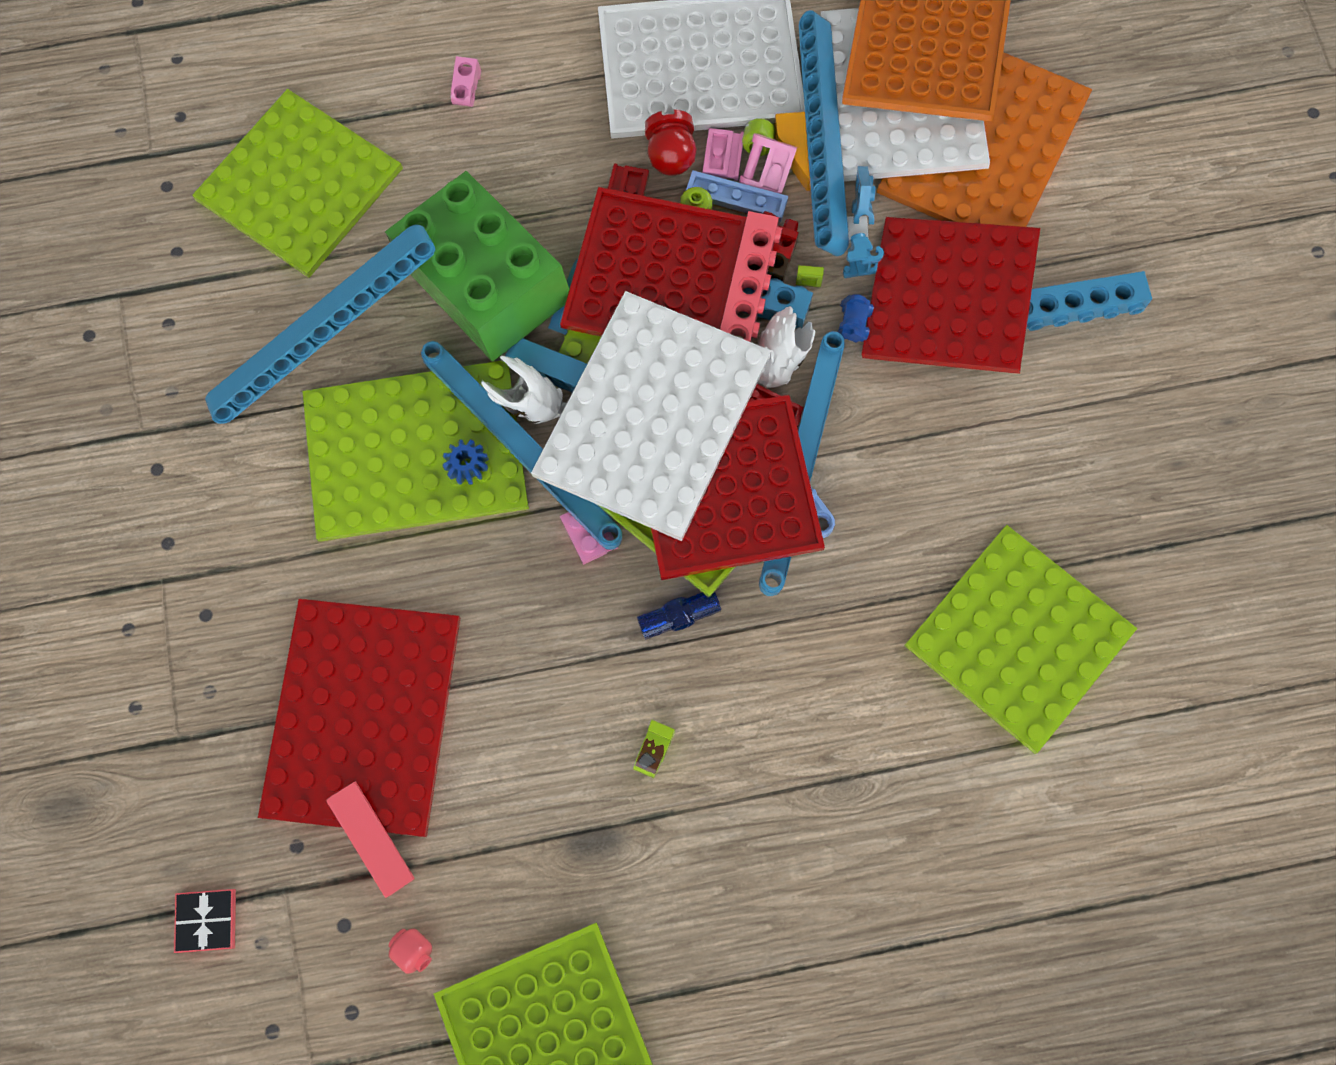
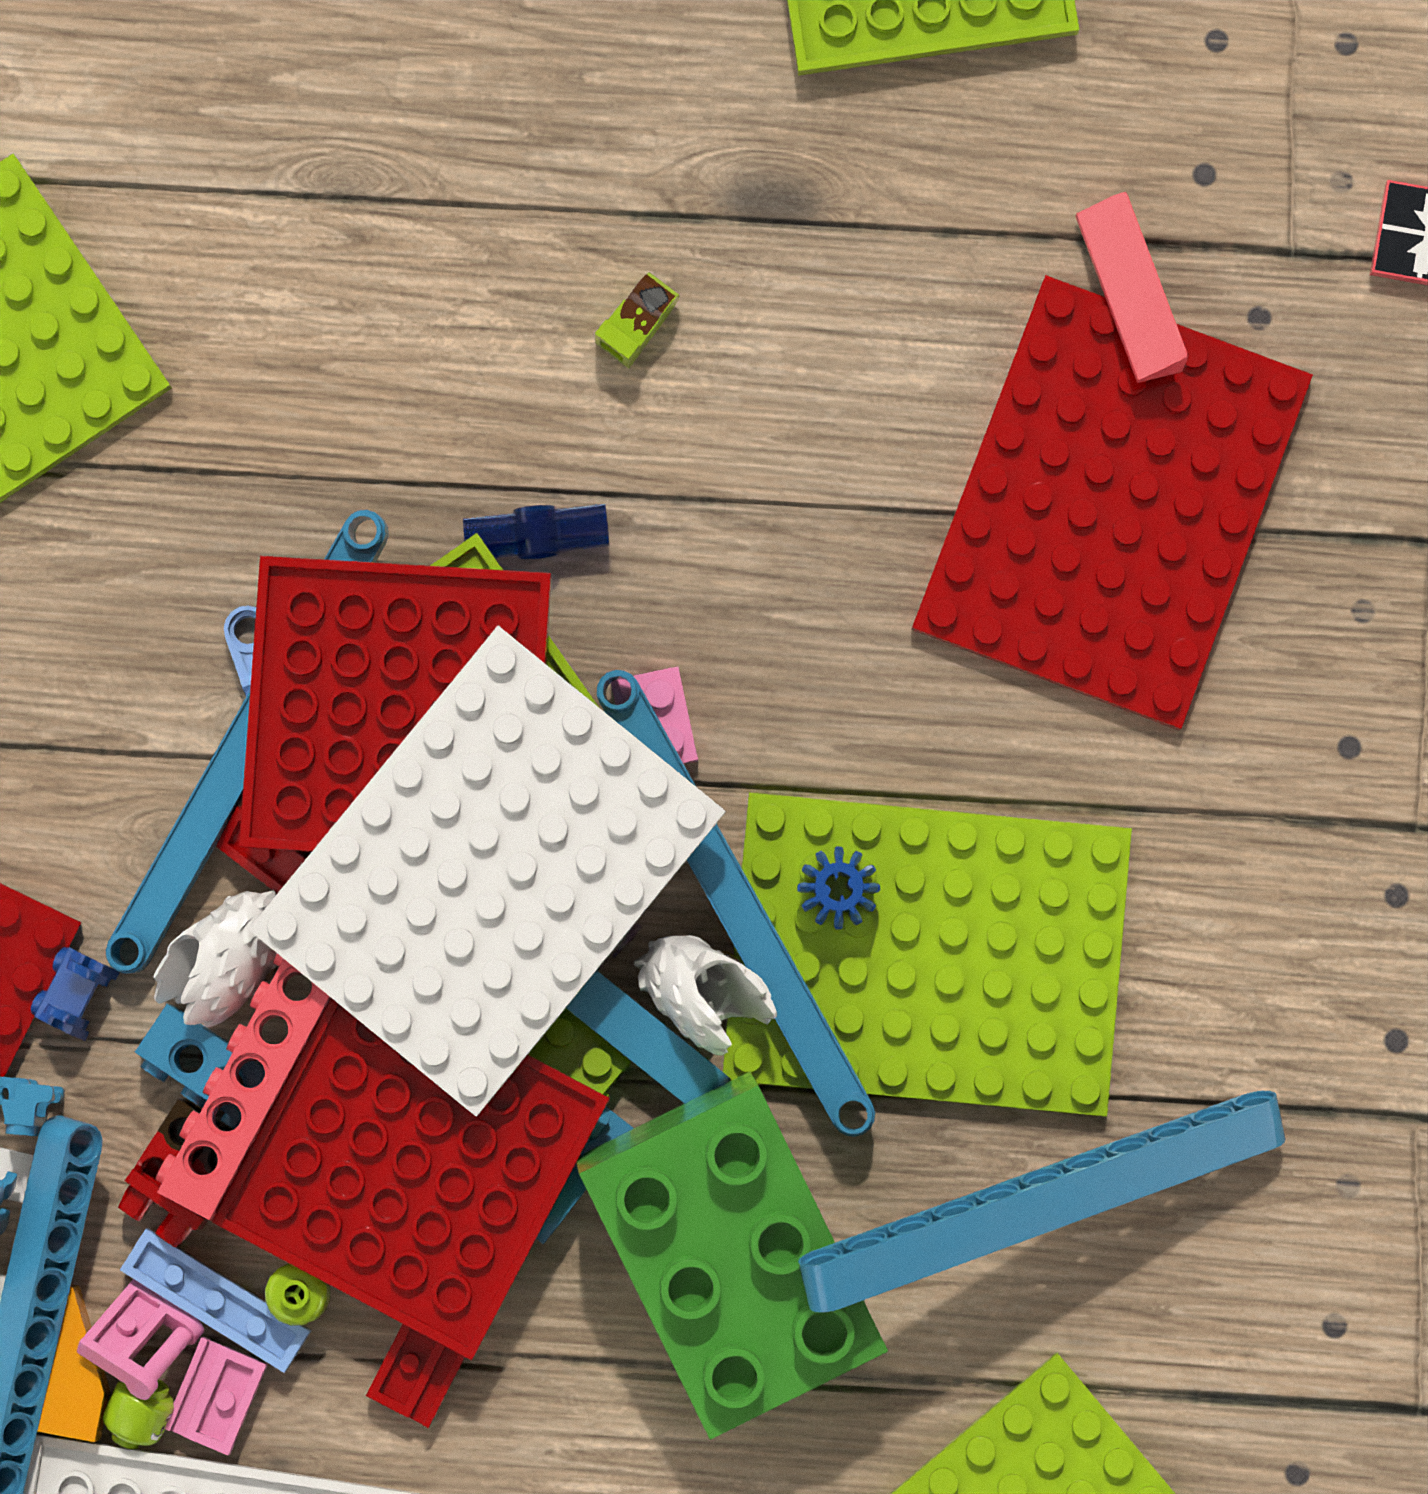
camera: 165 degrees left, 10 degrees up
coral head [388,929,432,974] -> none
red tile [644,109,697,176] -> none
lime tile [796,265,824,287] -> none

